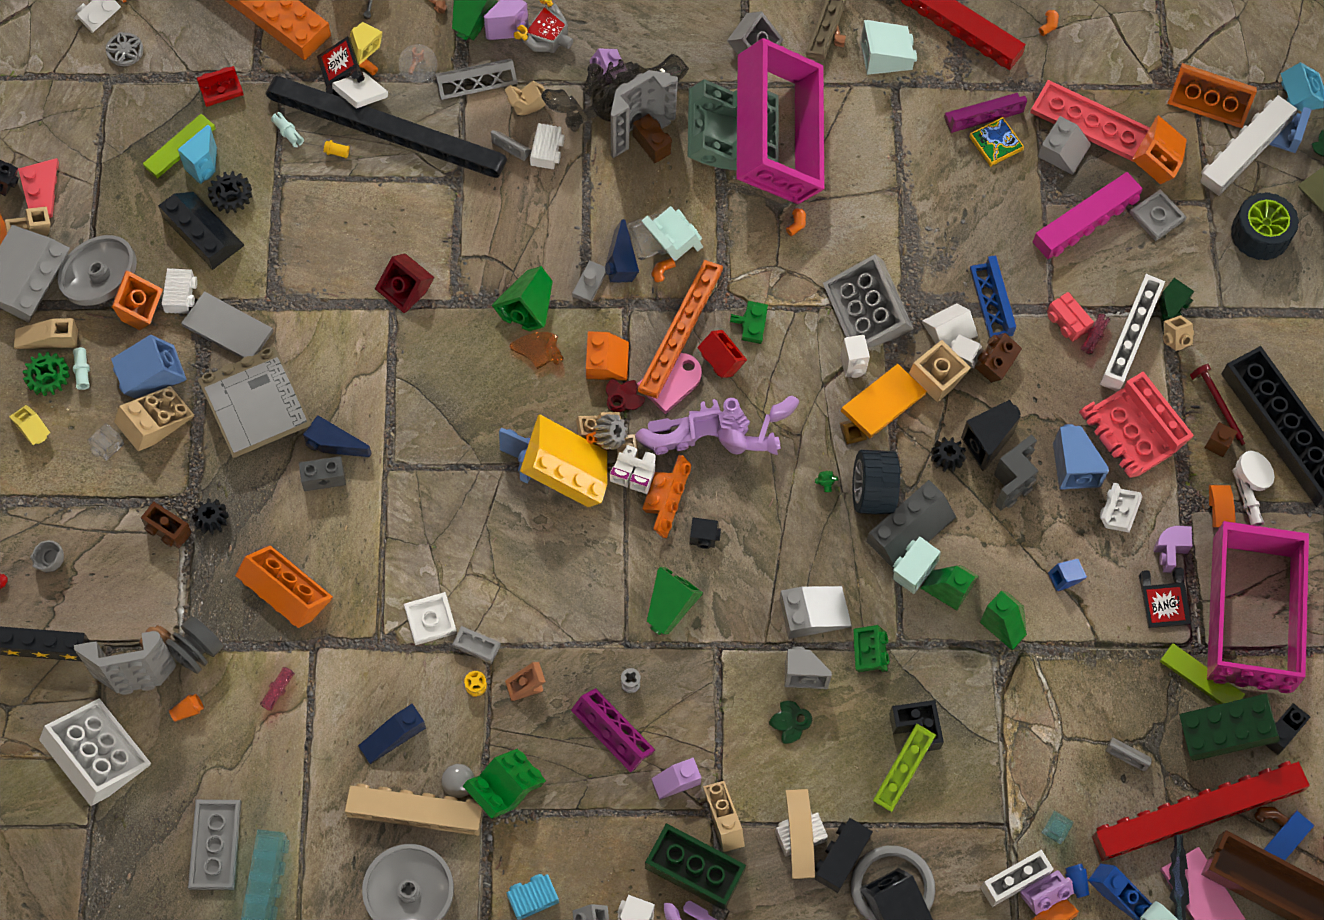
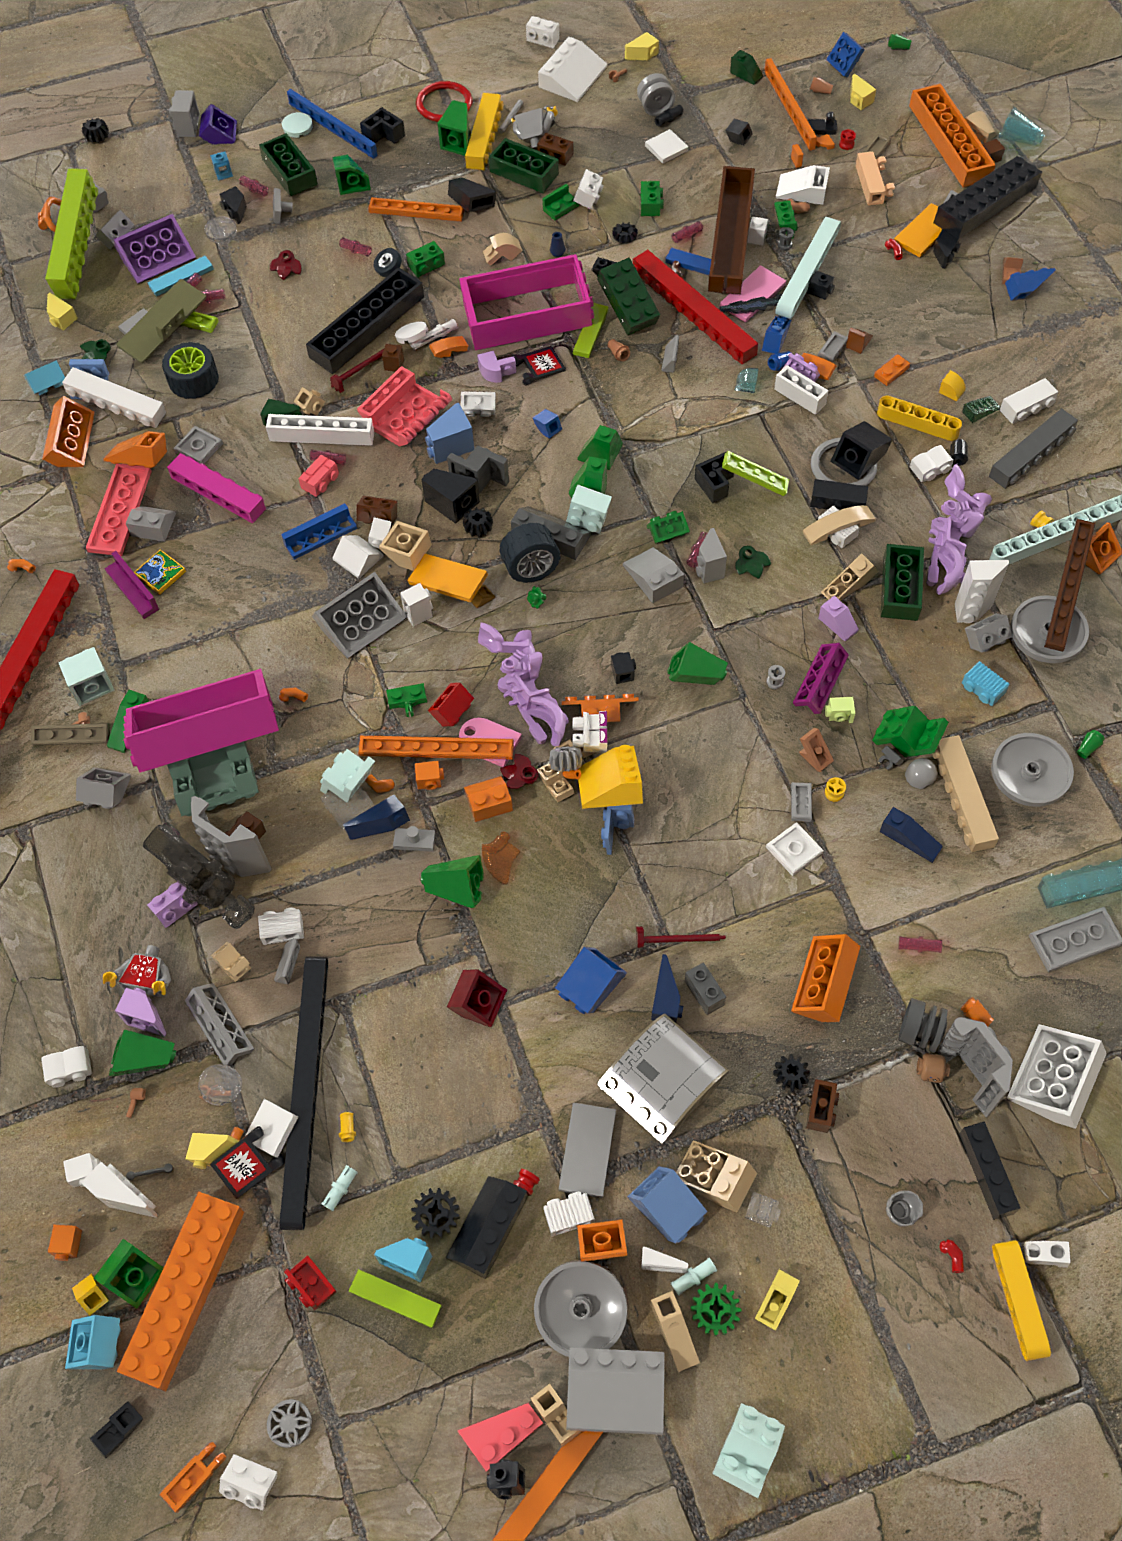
camera: 105 degrees left, 5 degrees down
none -> green slope [107,690,149,753]
none -> orange brick [415,761,444,790]
none -> red wheel [512,1169,540,1196]
none -> blue slope [555,947,627,1014]
none -> nougat cone [607,339,630,361]
none -> dark red piece [636,926,726,948]
none -> white slope [641,1247,688,1274]
none -> clear pink pin [686,532,708,568]
none -> yellowish green brick [825,697,855,723]
none -> dark grey tile [878,745,905,770]

